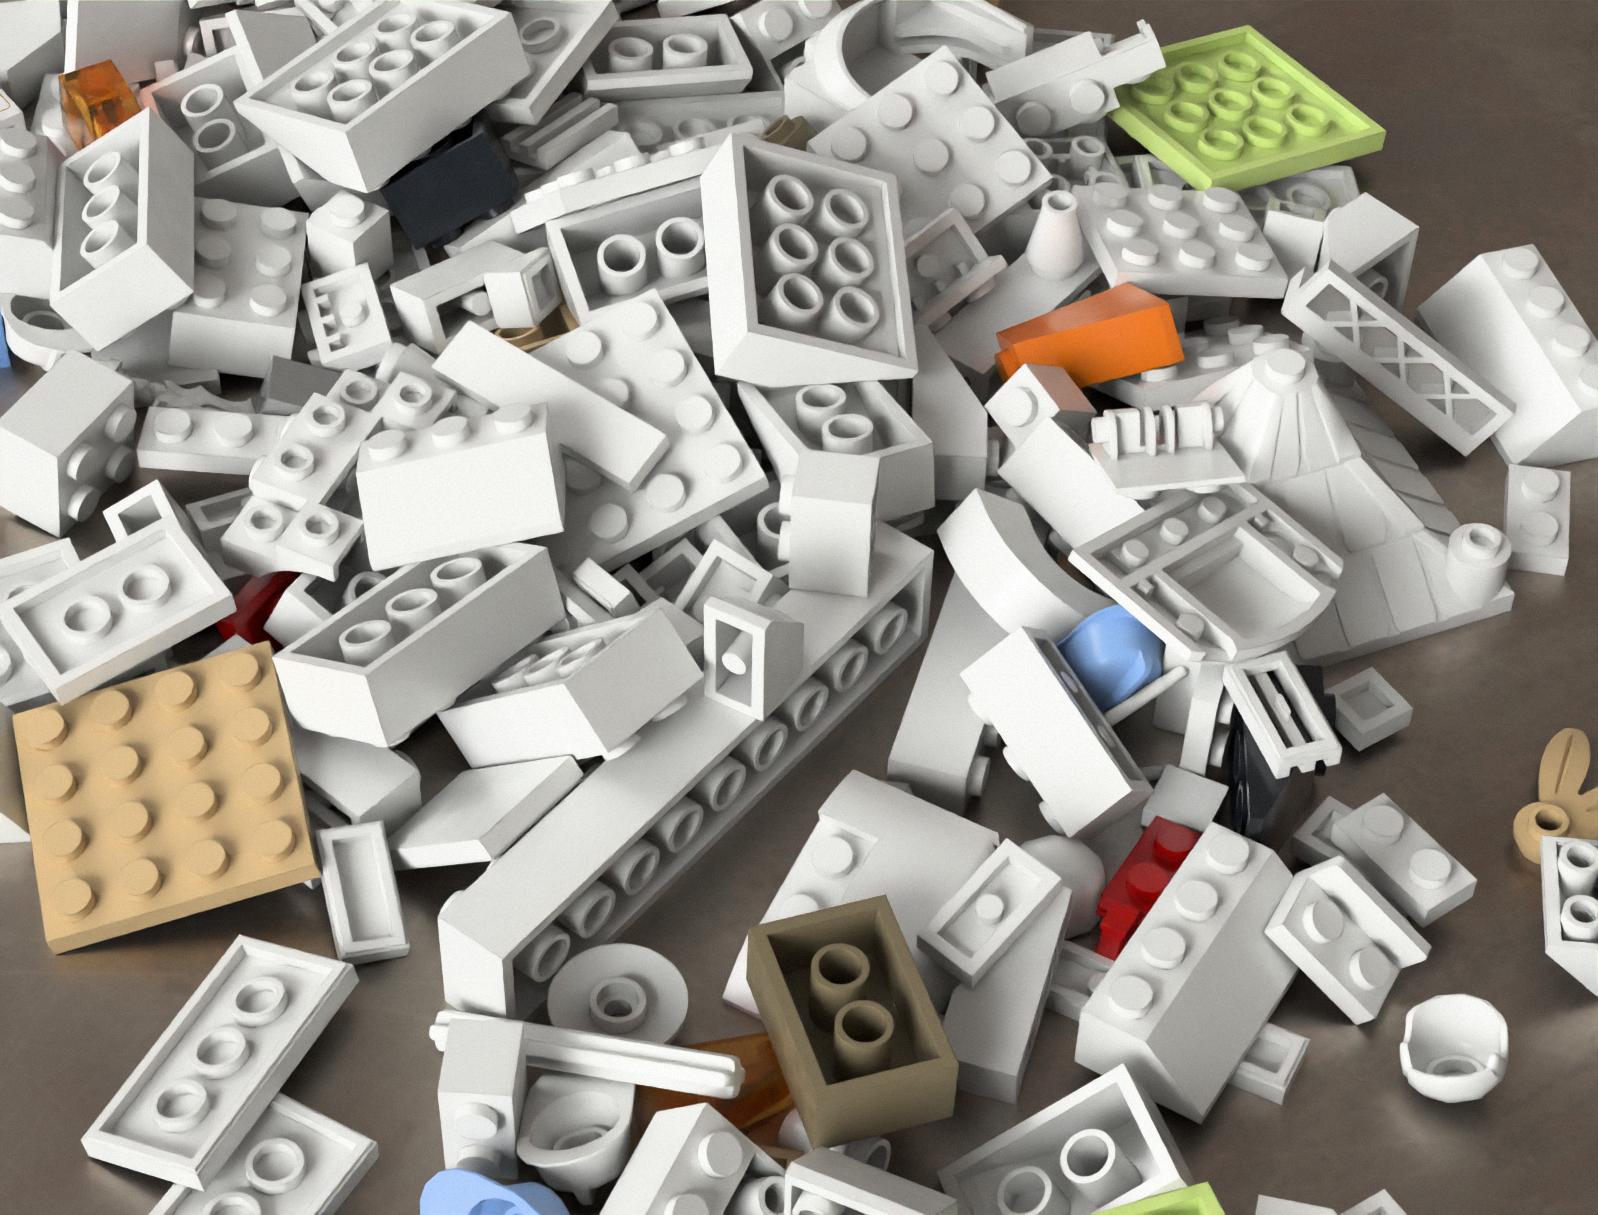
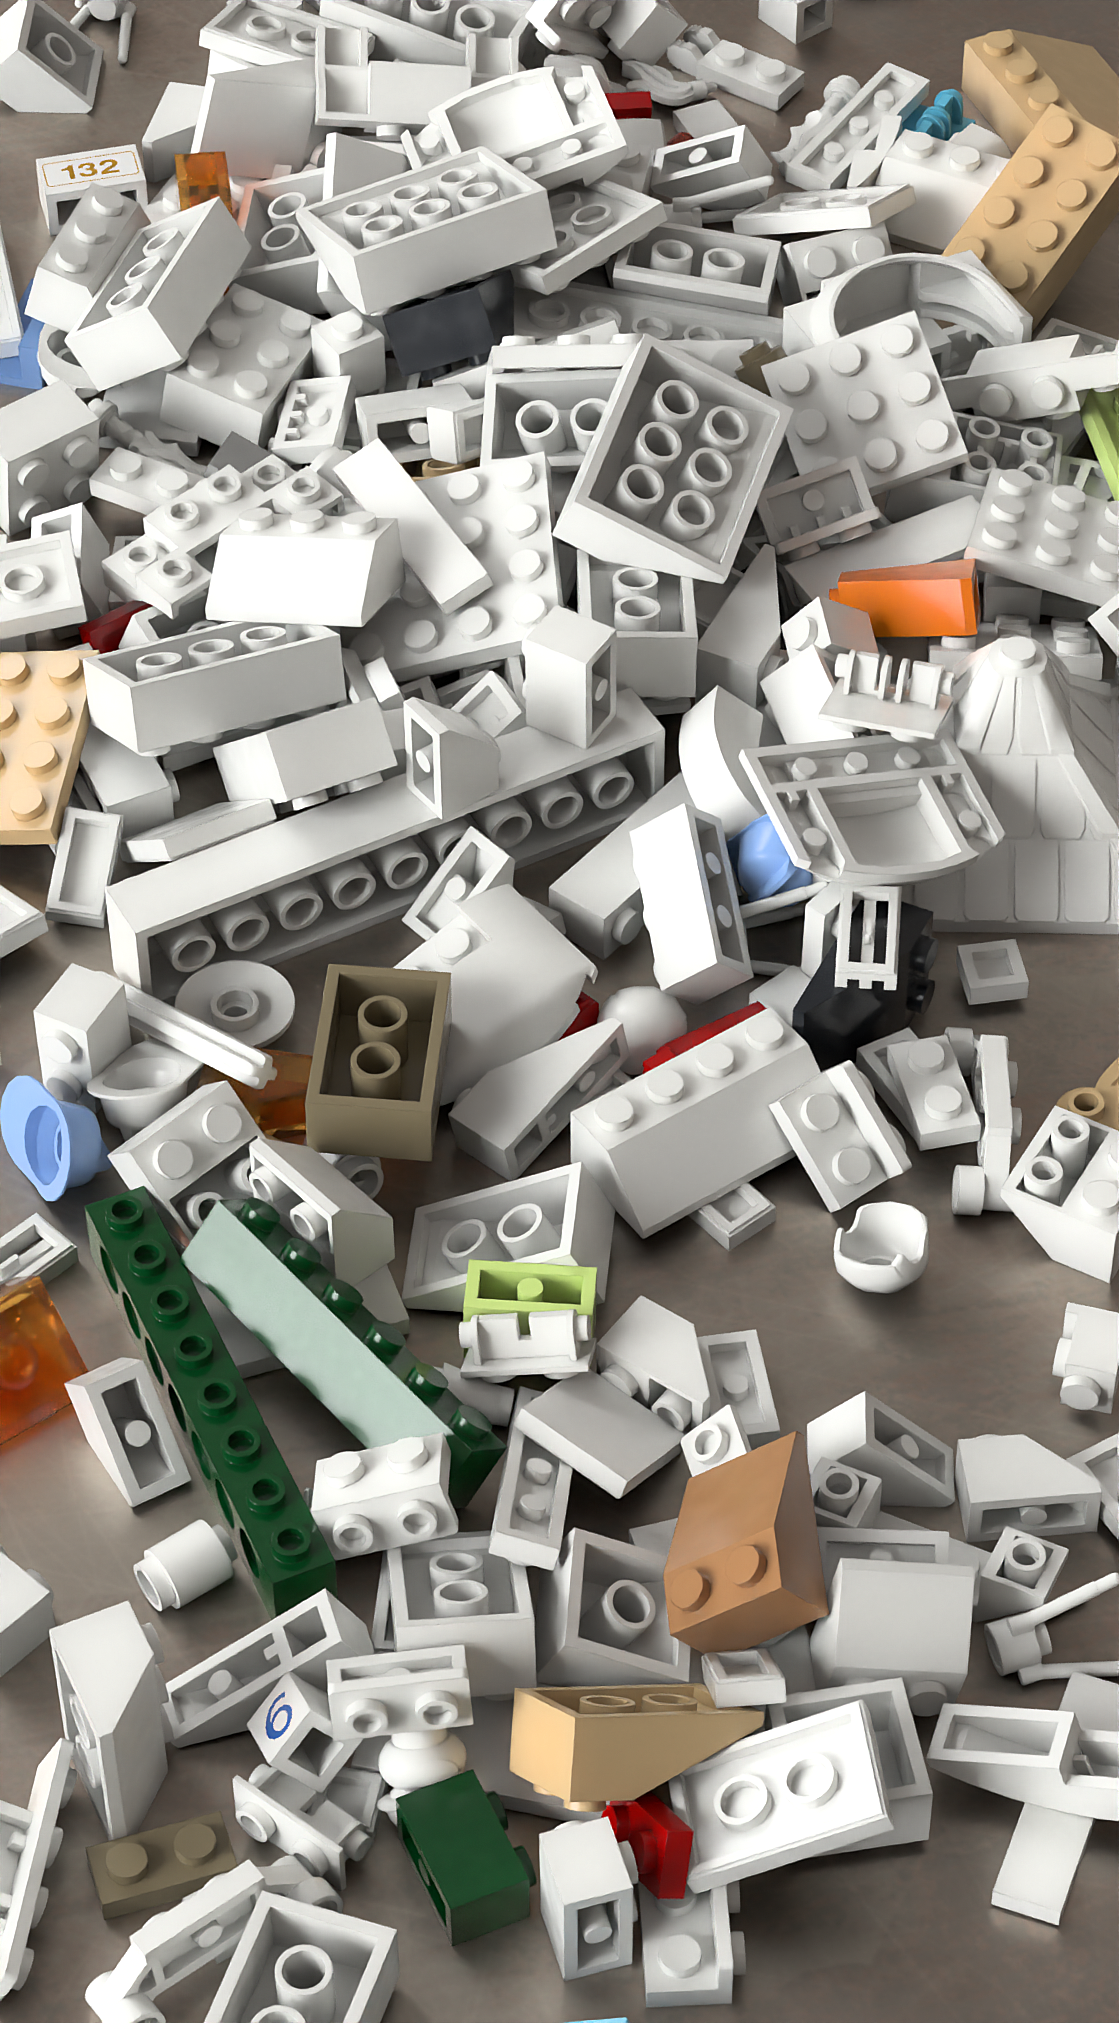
camera: 25 degrees right, 0 degrees up
white tile [501,92,619,171] -> none
white plate [917,838,1062,989] -> none
white cone [1025,190,1084,281] -> none
none -> white slope [402,826,515,941]
none -> white plate [944,1027,1022,1216]

